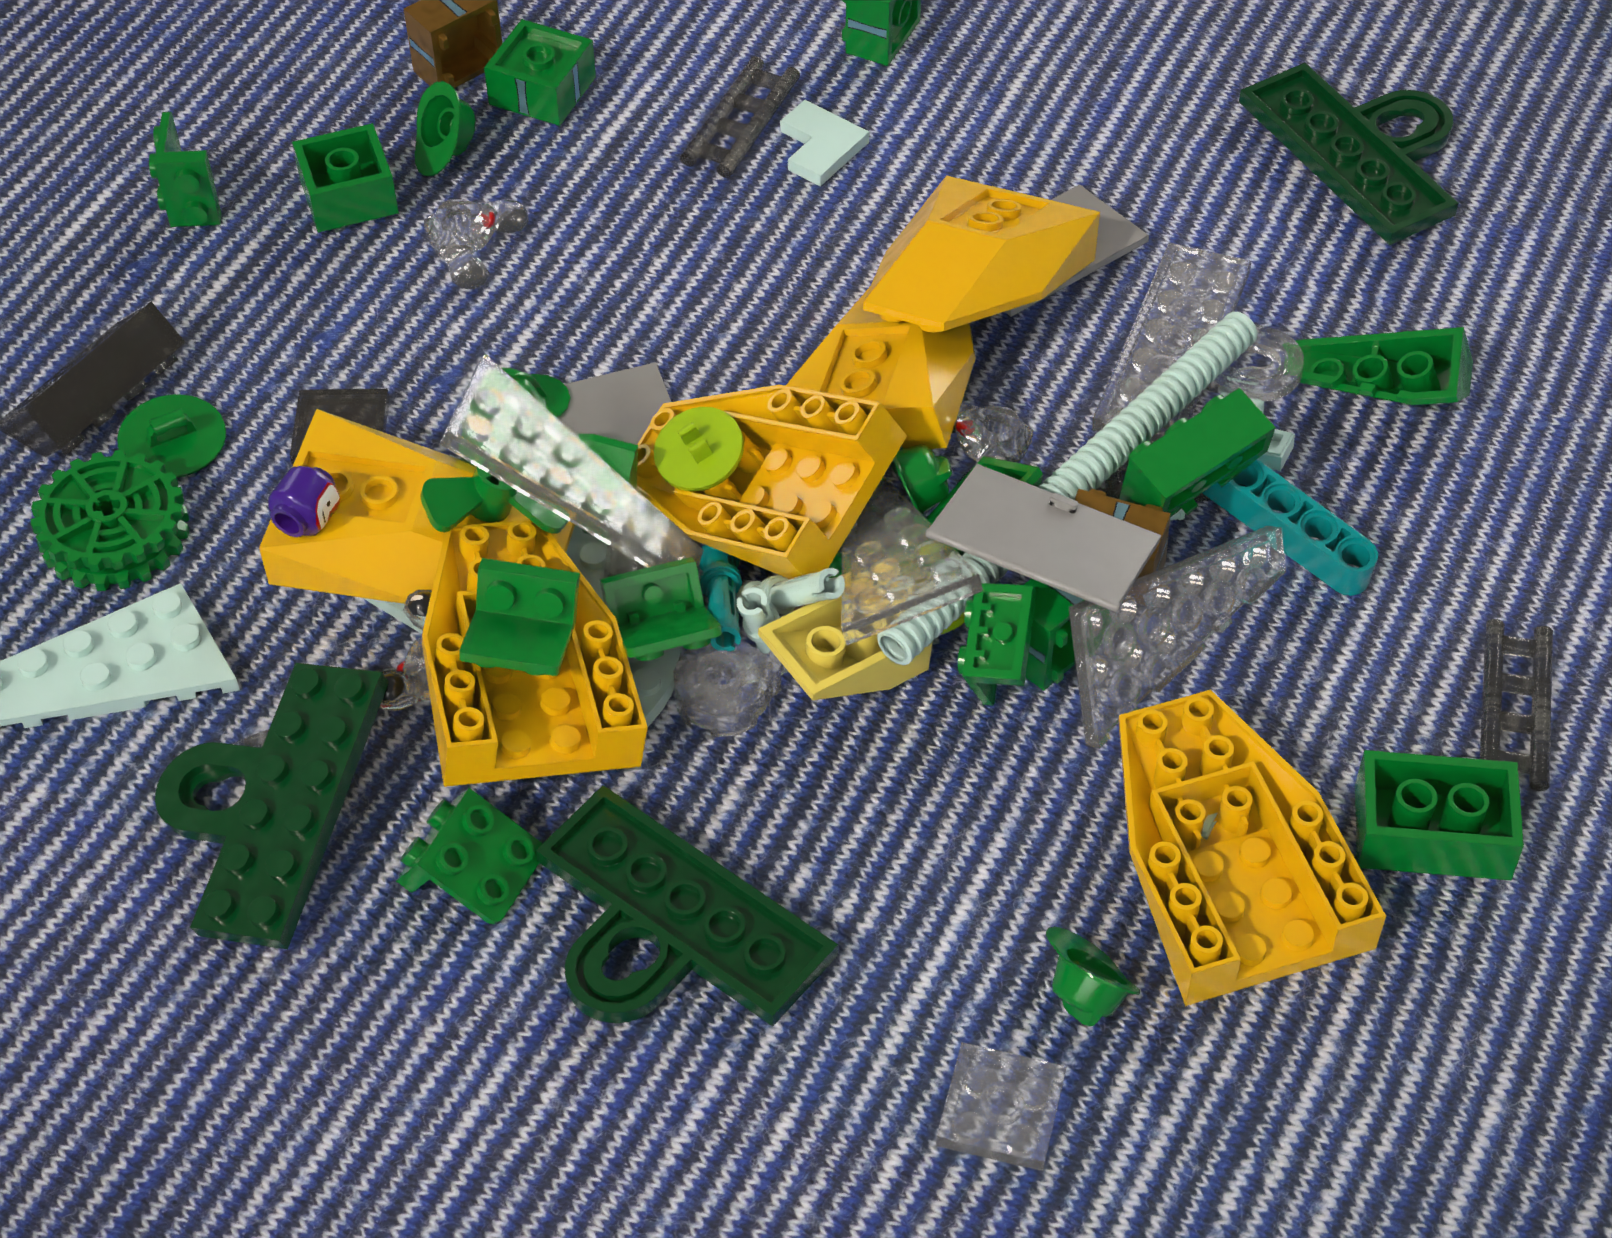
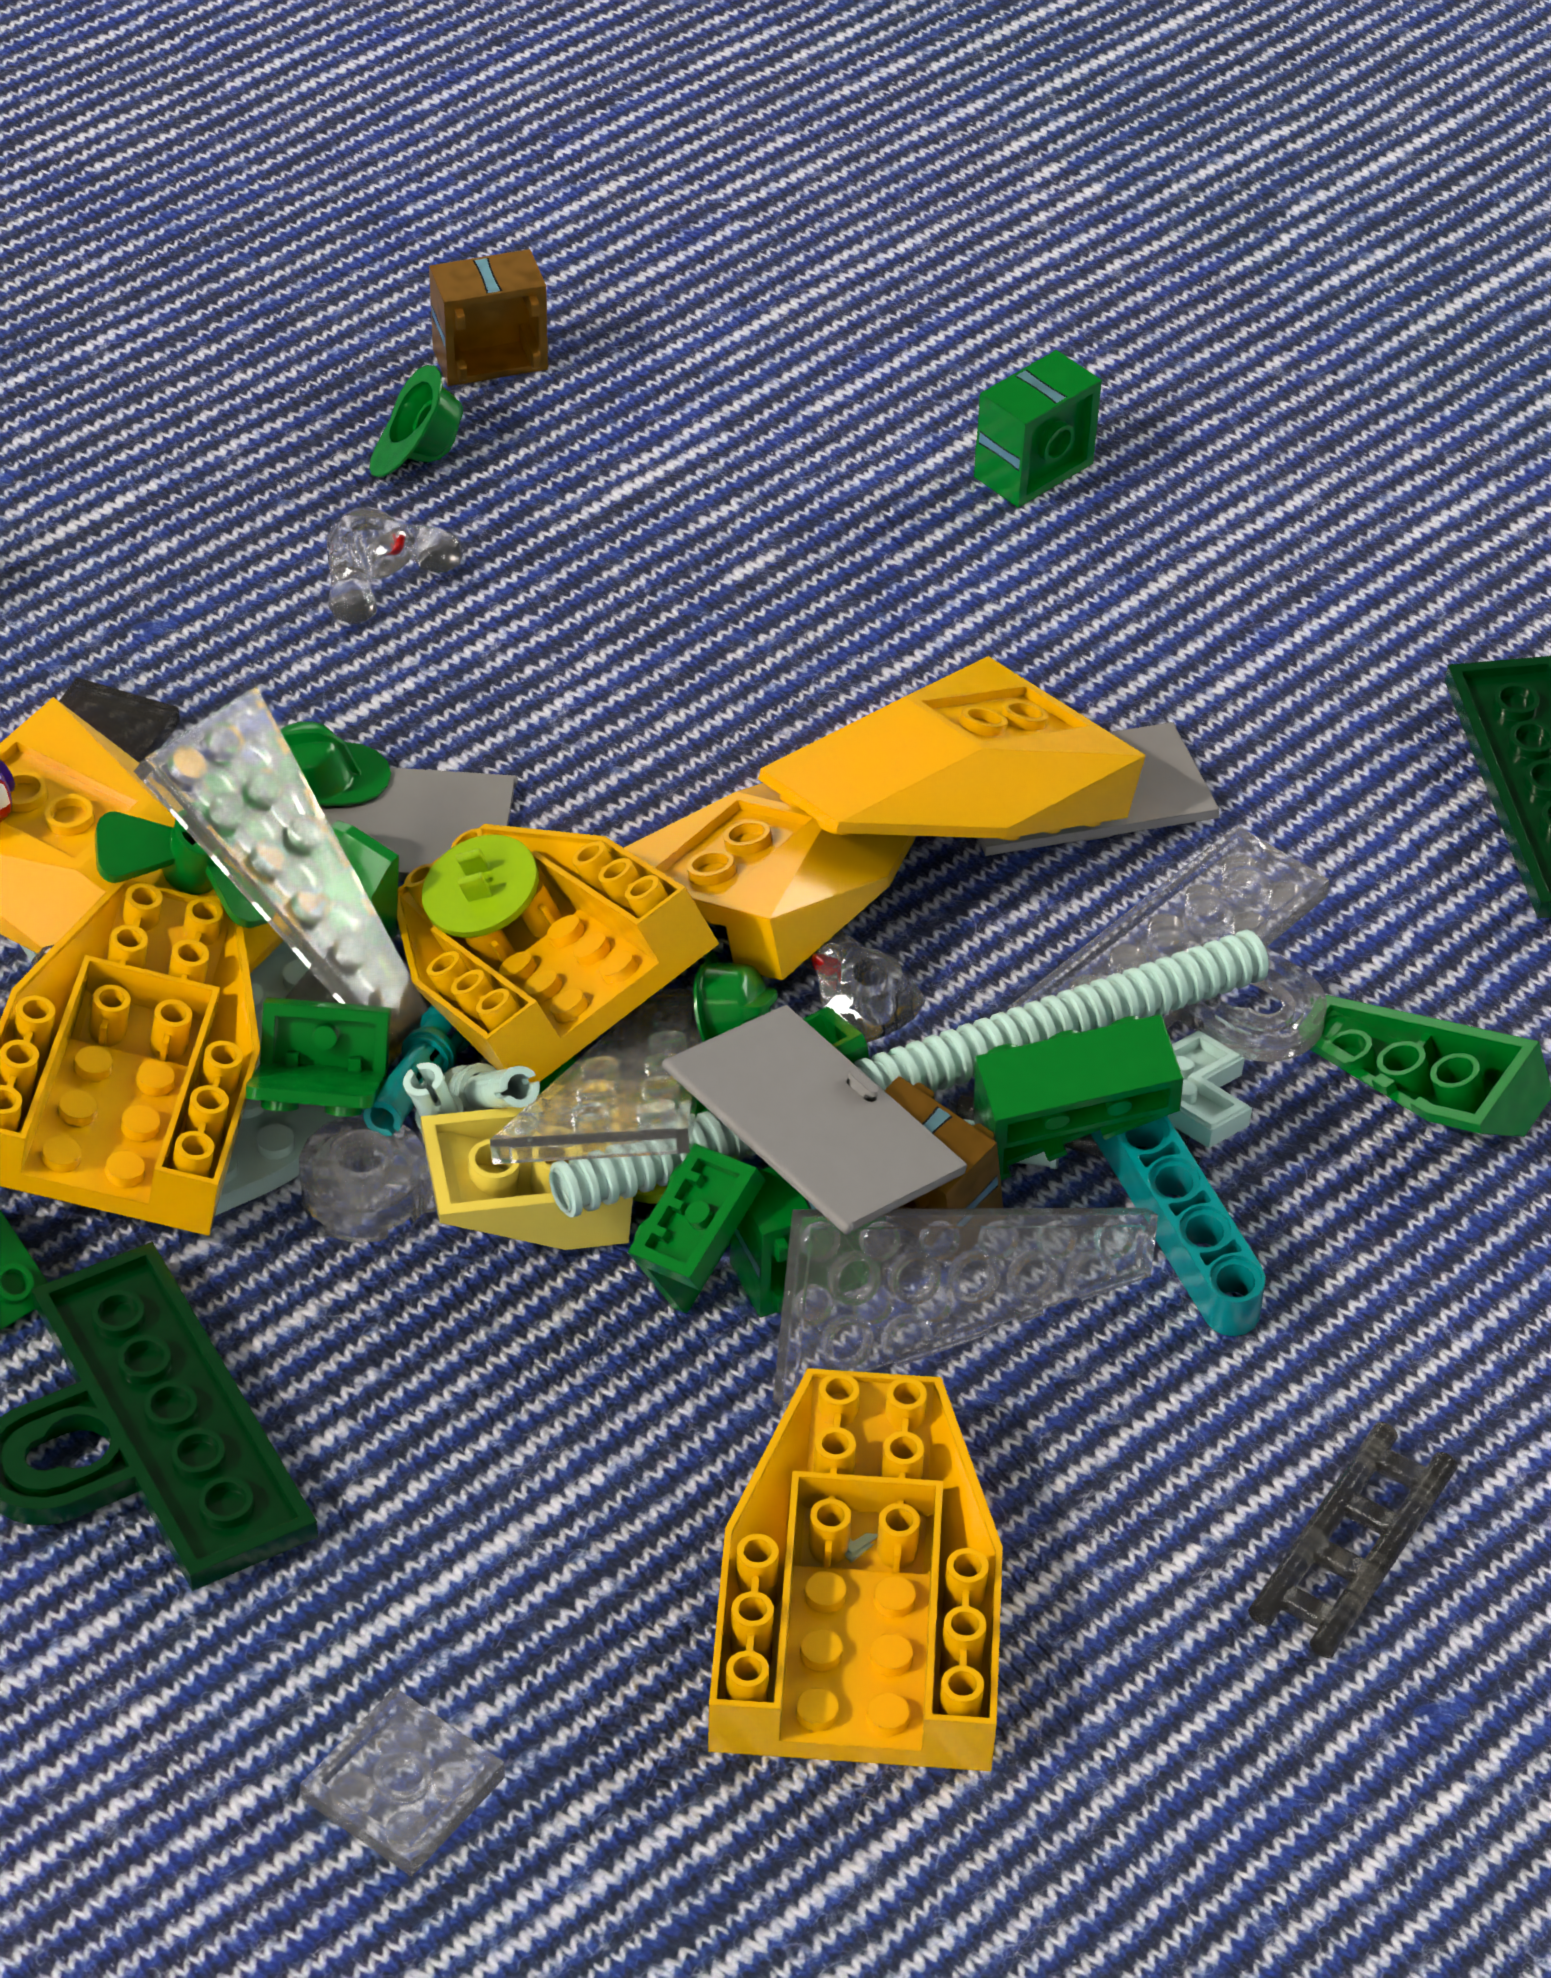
camera: 20 degrees right, 5 degrees down
green bracket [149,112,222,227] -> none
green brick [292,123,399,233] -> none
green bracket [459,558,580,676] -> none
green container [484,19,596,126] -> none
clear smoke bar [680,56,800,178] -> none
light aqua tile [780,100,869,187] -> none
green piece [1046,926,1140,1027] -> none
green brick [1355,750,1524,881] -> none

